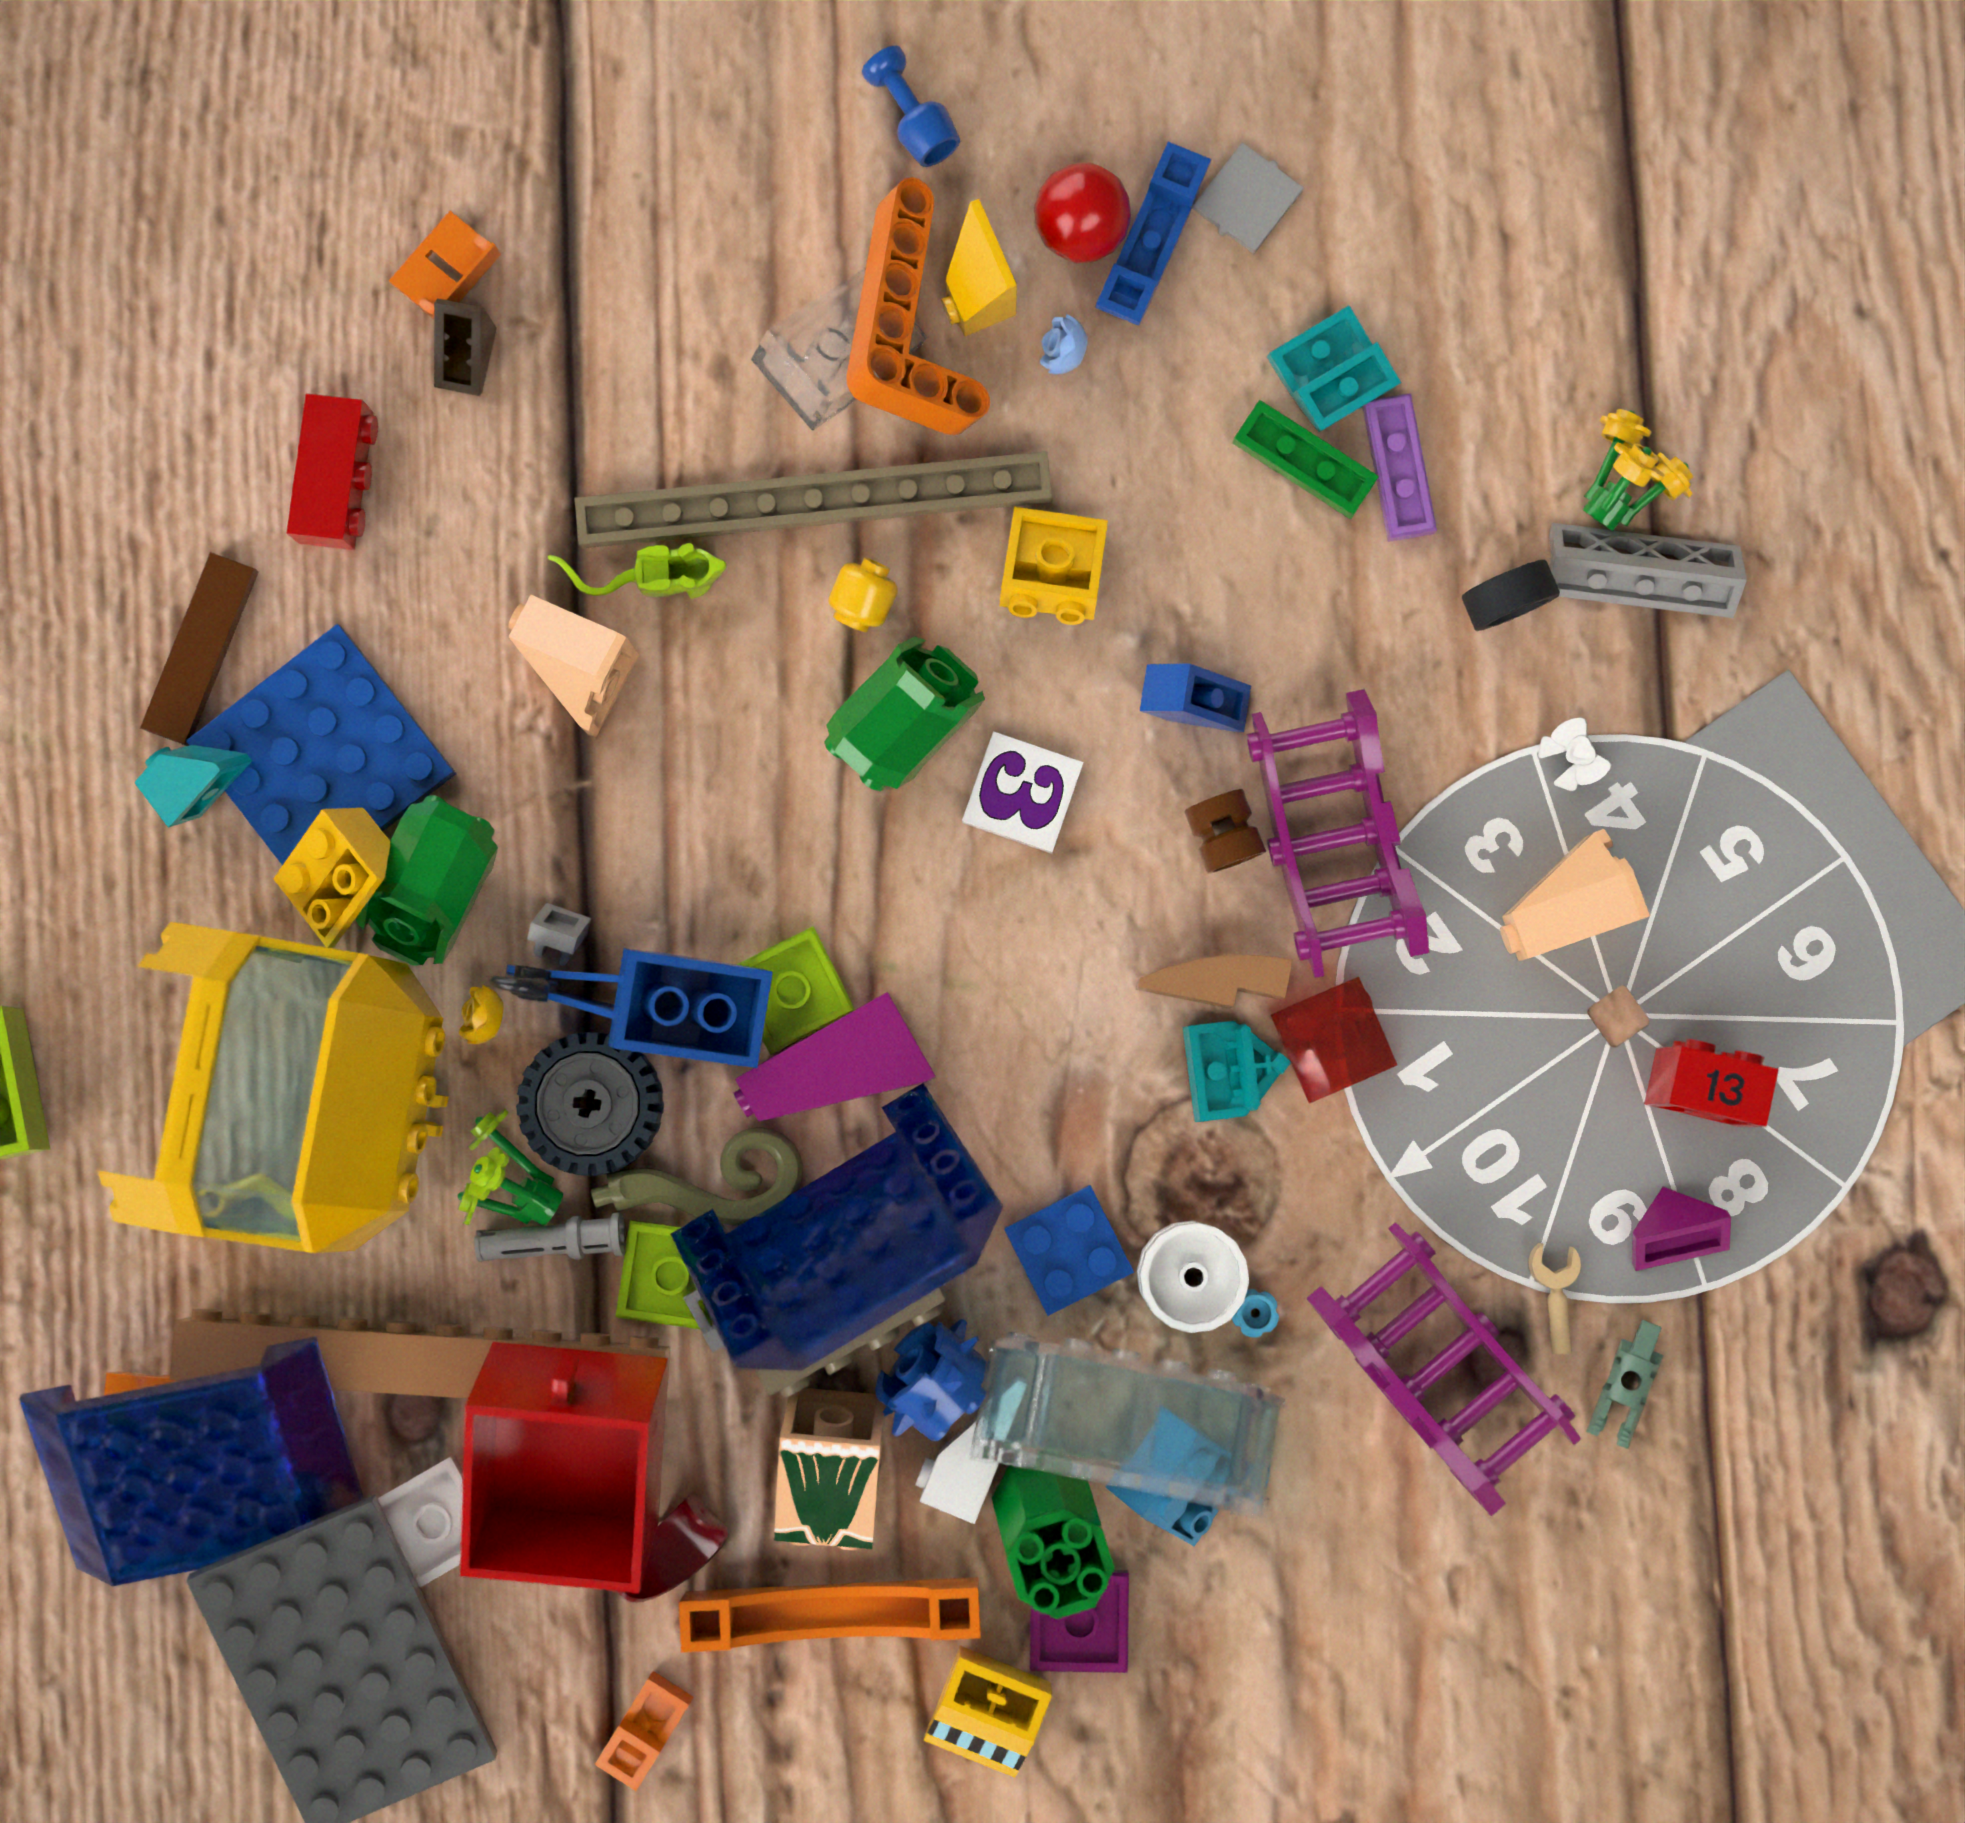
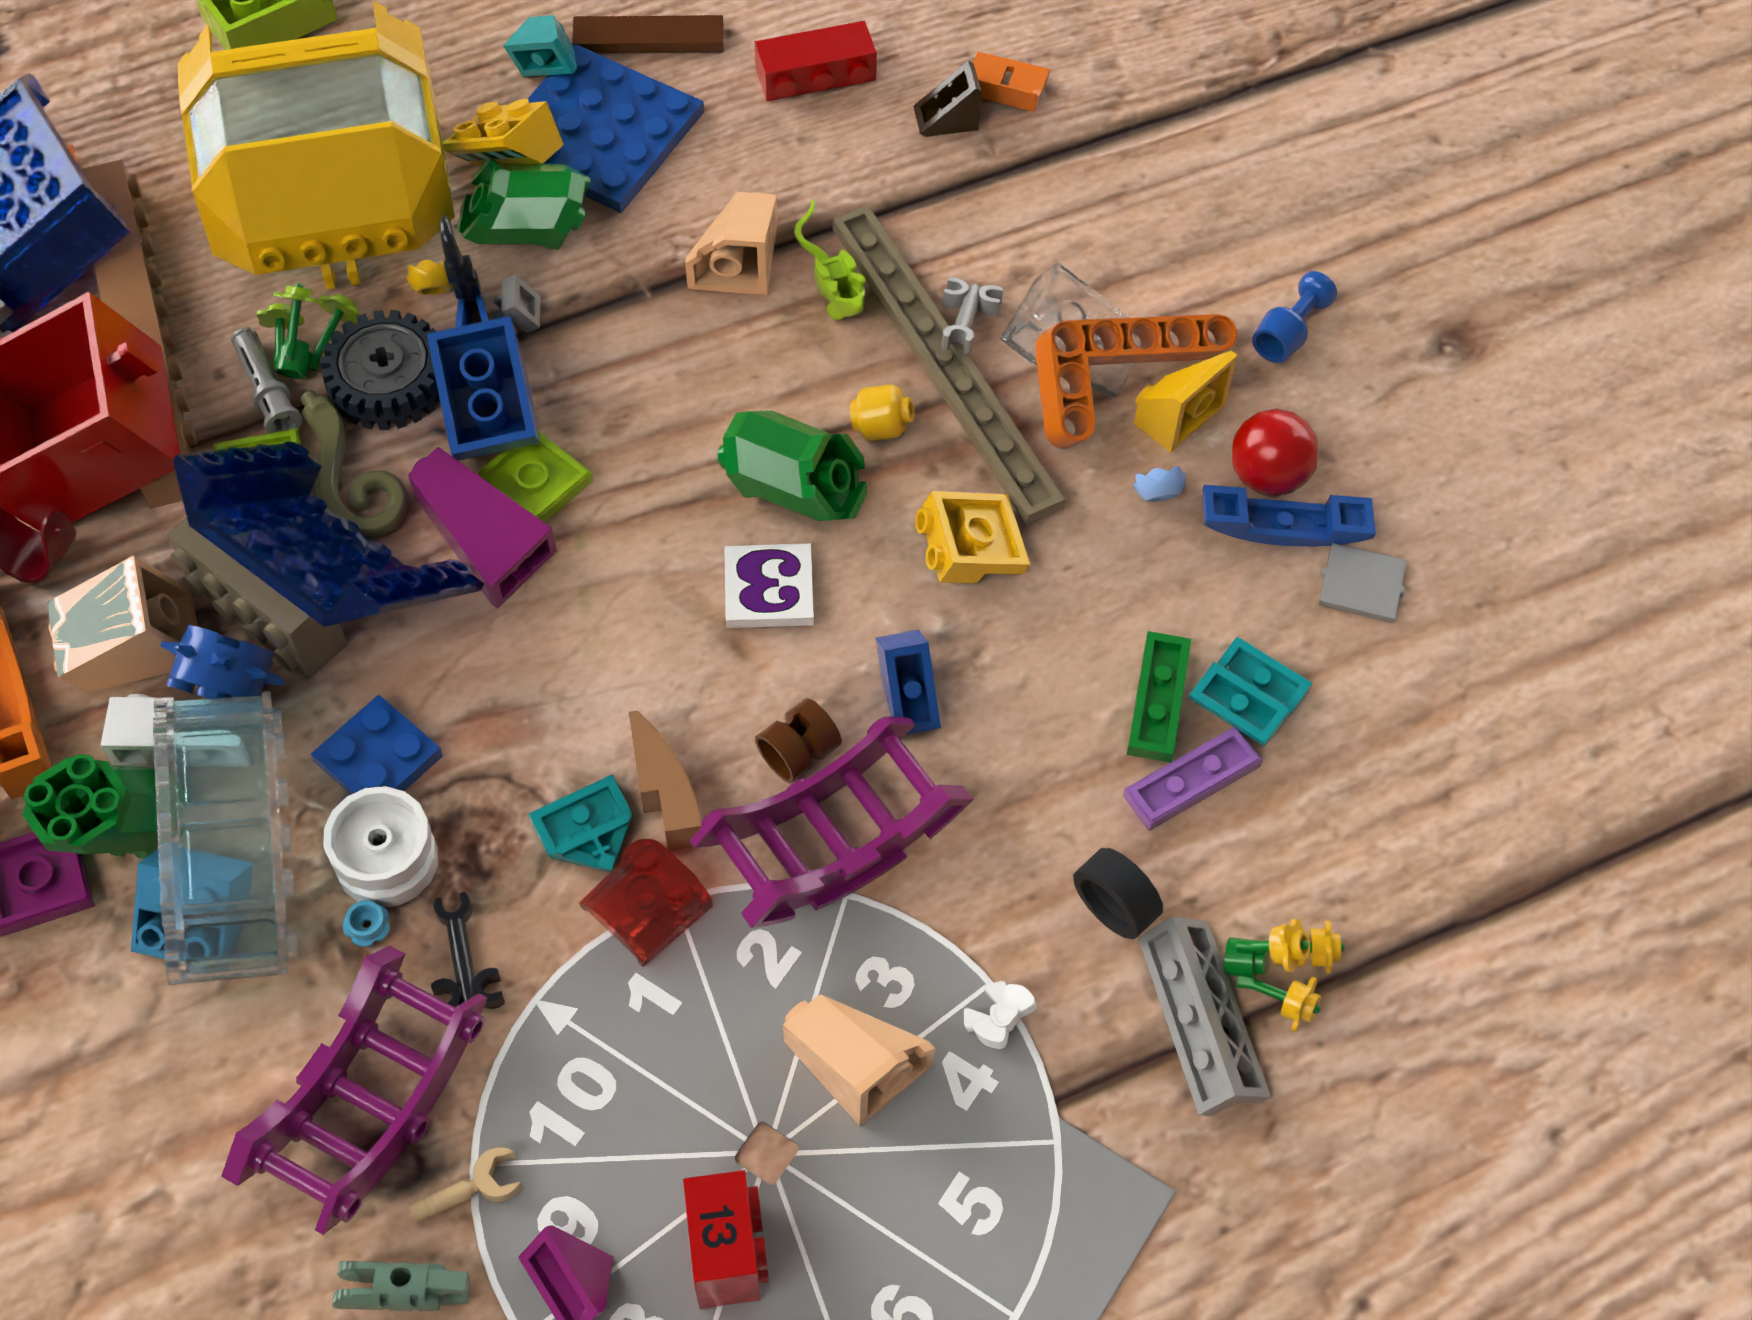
camera: 65 degrees right, 25 degrees down
none -> black bar [431,892,505,1009]
none -> light grey bar [941,278,1004,354]

